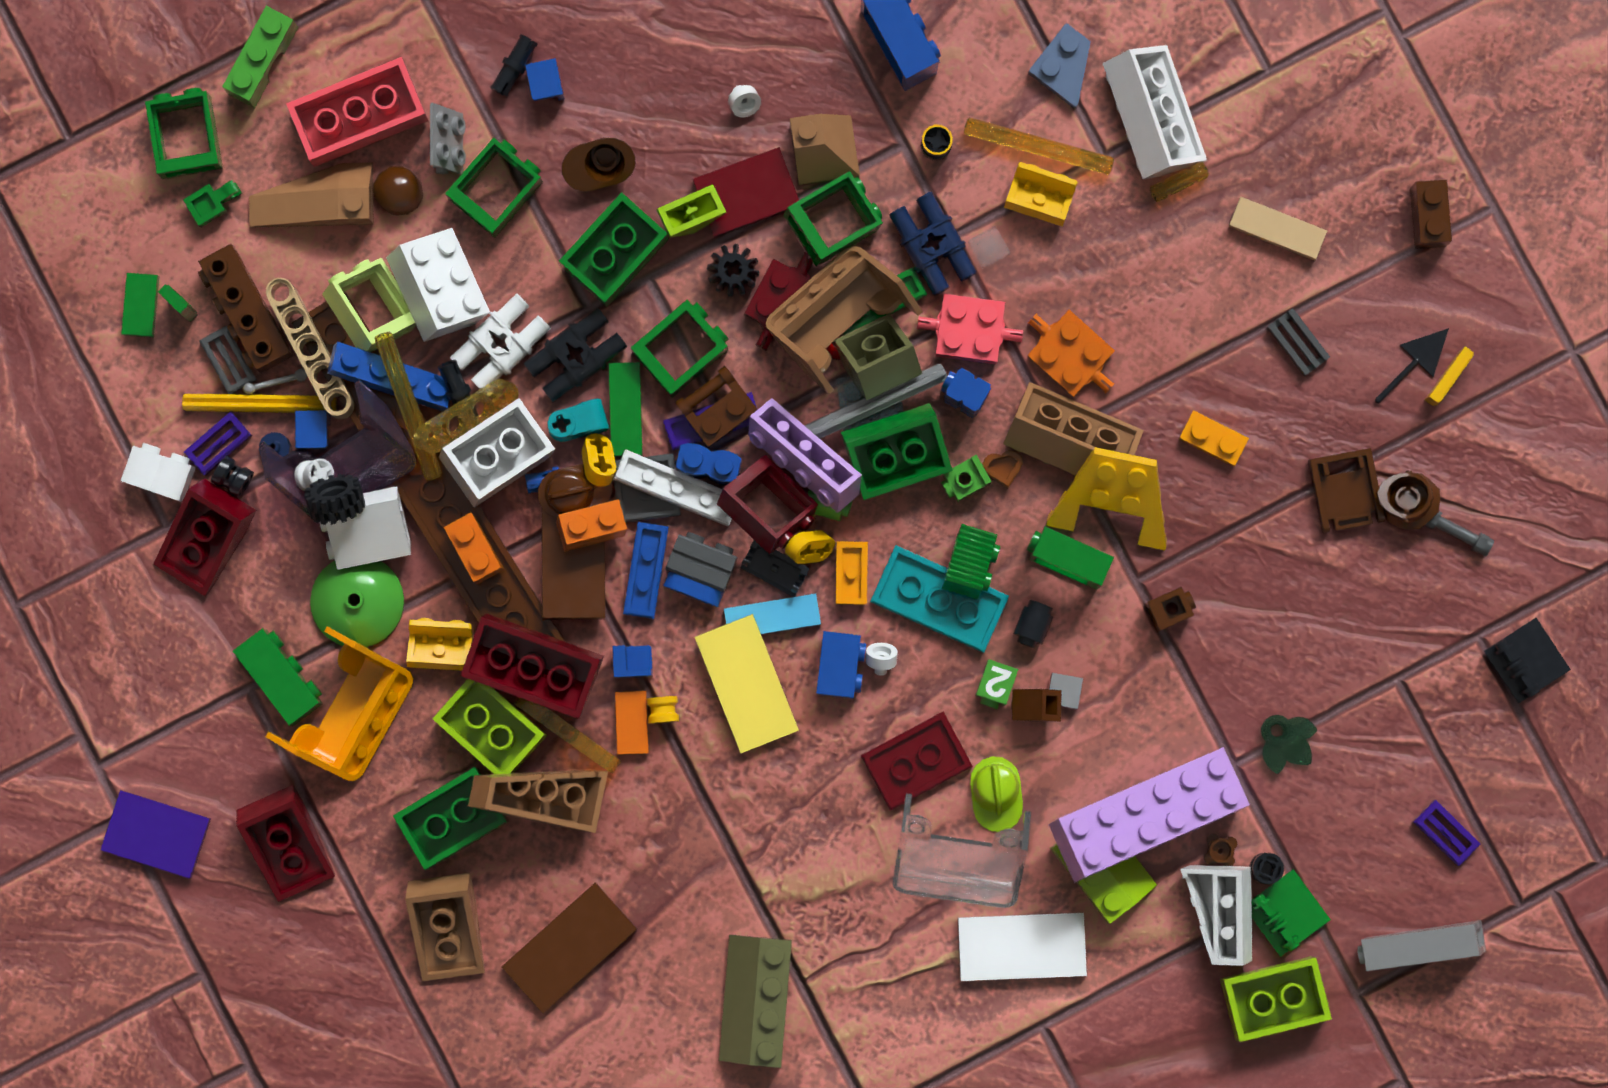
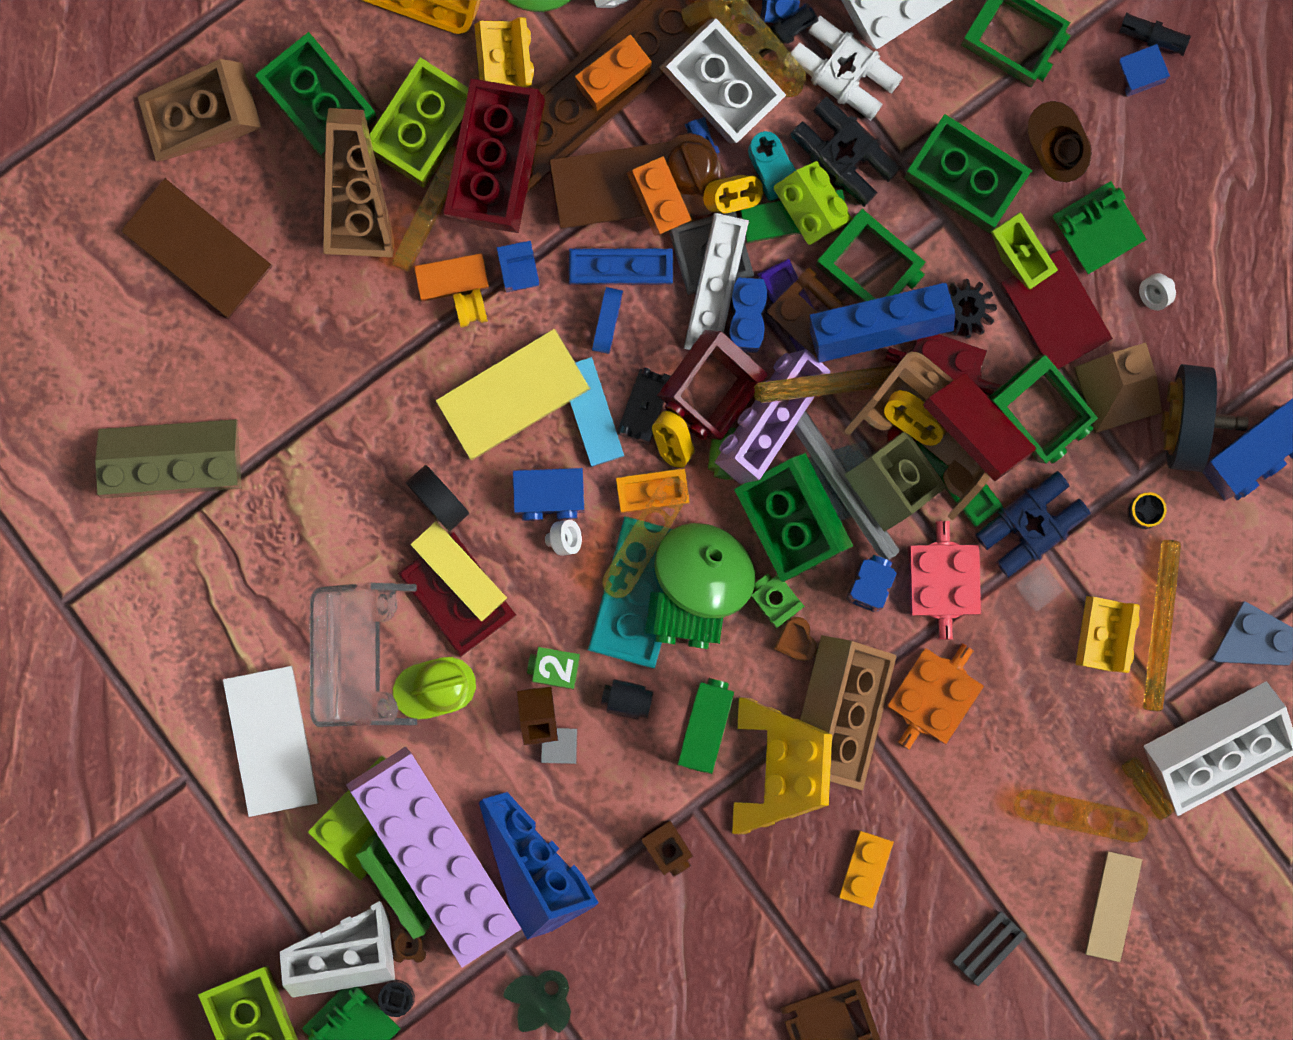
camera: 75 degrees right, 0 degrees up
dark grey brick [665,532,738,593] -> none
none -> bright green plate [356,834,433,939]
none -> black tyre [406,465,469,531]
none -> light yellow tile [410,521,507,622]
none -> blue wedge [479,792,599,940]
none -> clear yellow beam [602,477,688,598]
none -> bright green dish [654,523,755,618]
none -> clear yellow axle [754,365,896,403]
none -> lime bracket [774,161,853,245]
none -> blue brick [810,283,955,363]
none -> yellow beam [884,390,946,446]
none -> dark red tile [923,373,1037,481]
none -> clear yellow beam [1013,789,1149,843]
none -> green hinge [1052,181,1147,275]
none -> black wheel [1161,364,1249,472]

